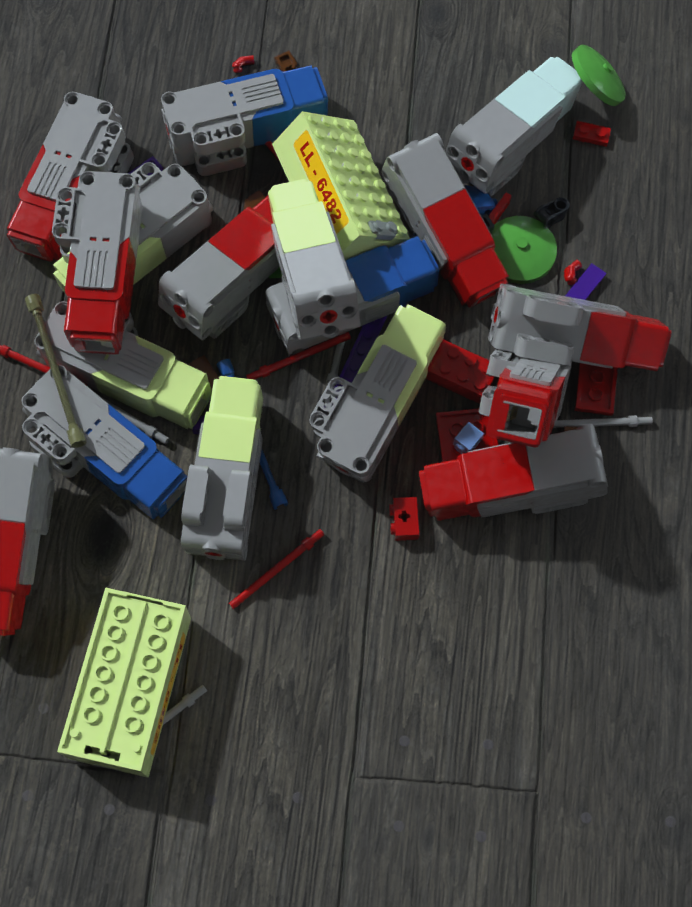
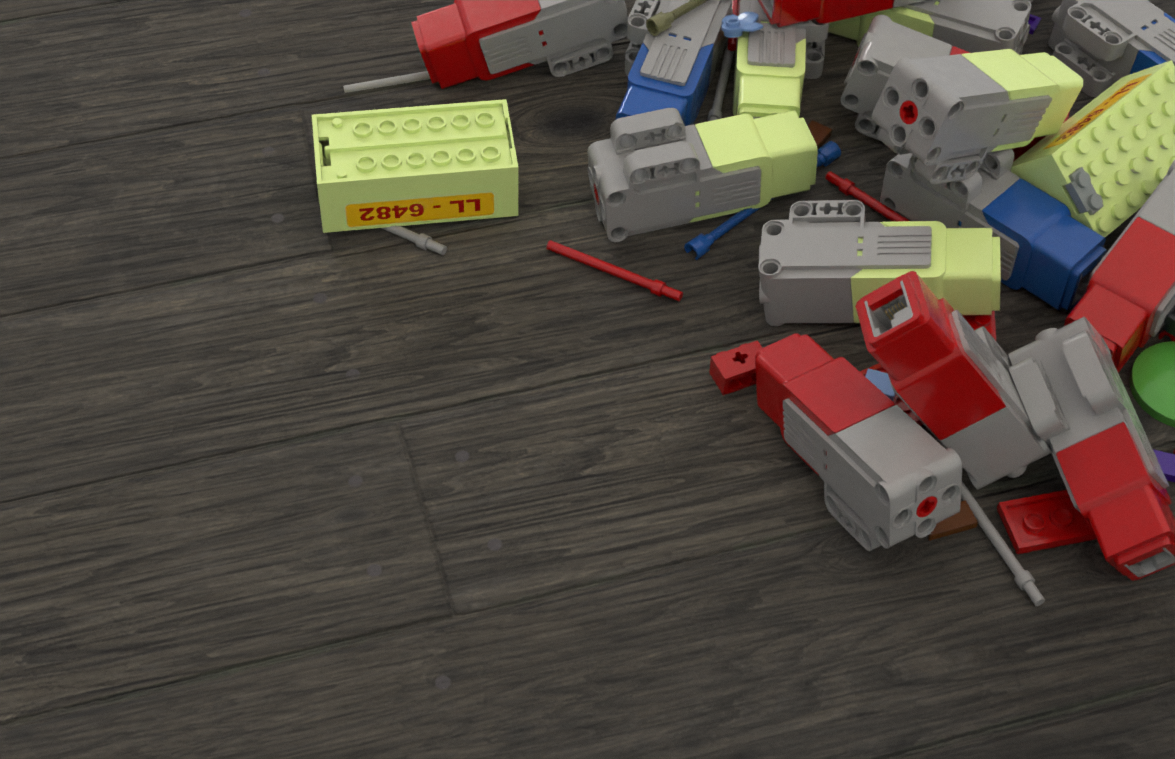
camera: 70 degrees right, 20 degrees down
none -> medium blue plate [721,11,763,38]

